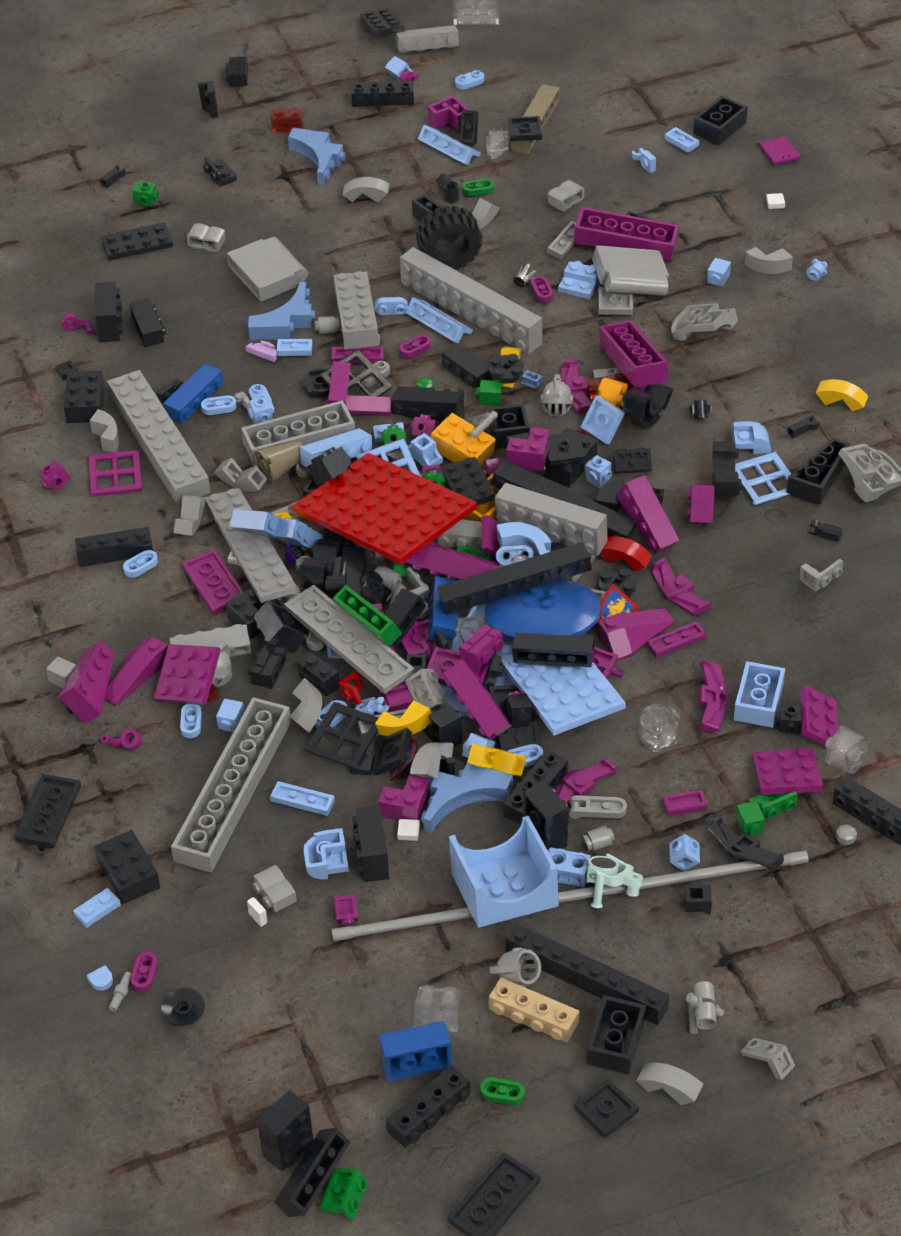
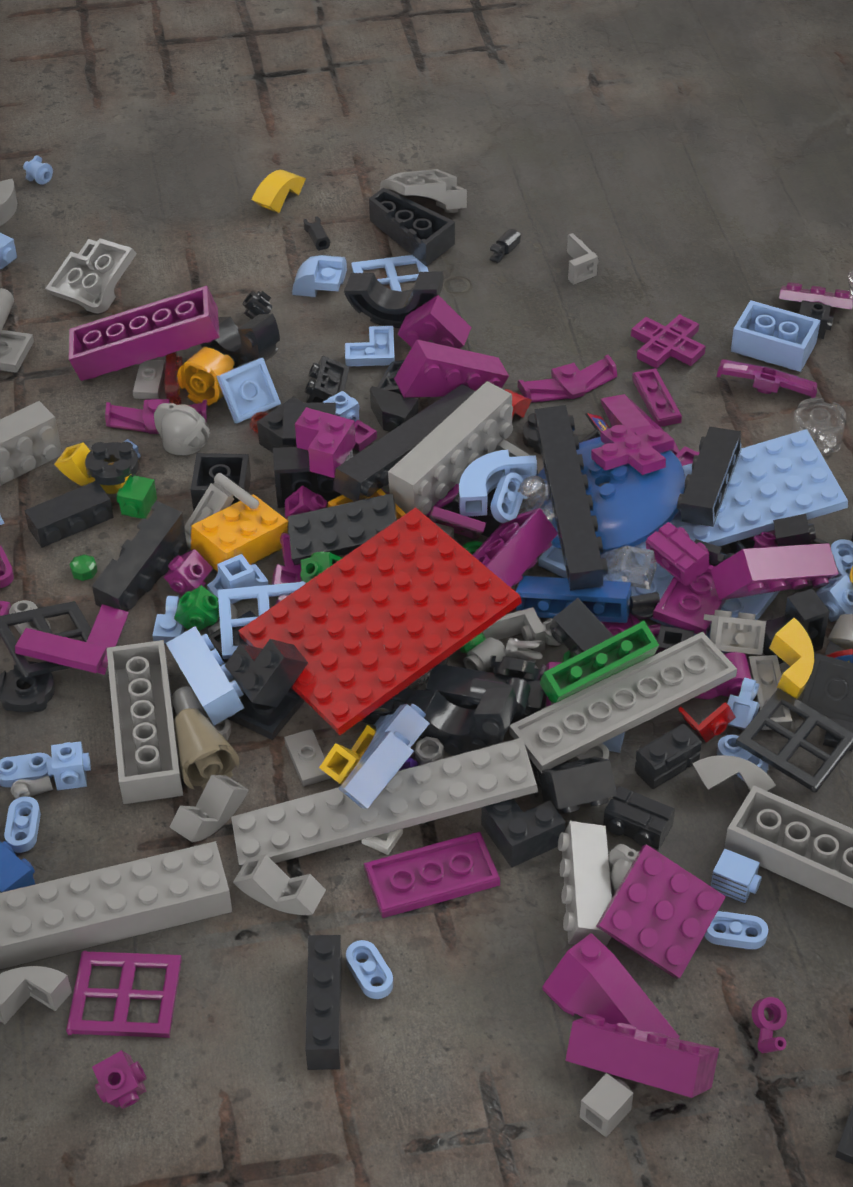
camera: 80 degrees left, 0 degrees up
none -> light blue plate [345,326,395,367]
none -> magenta plate [353,420,377,452]
none -> magenta plate [591,425,674,475]
none -> magenta plate [631,314,706,369]

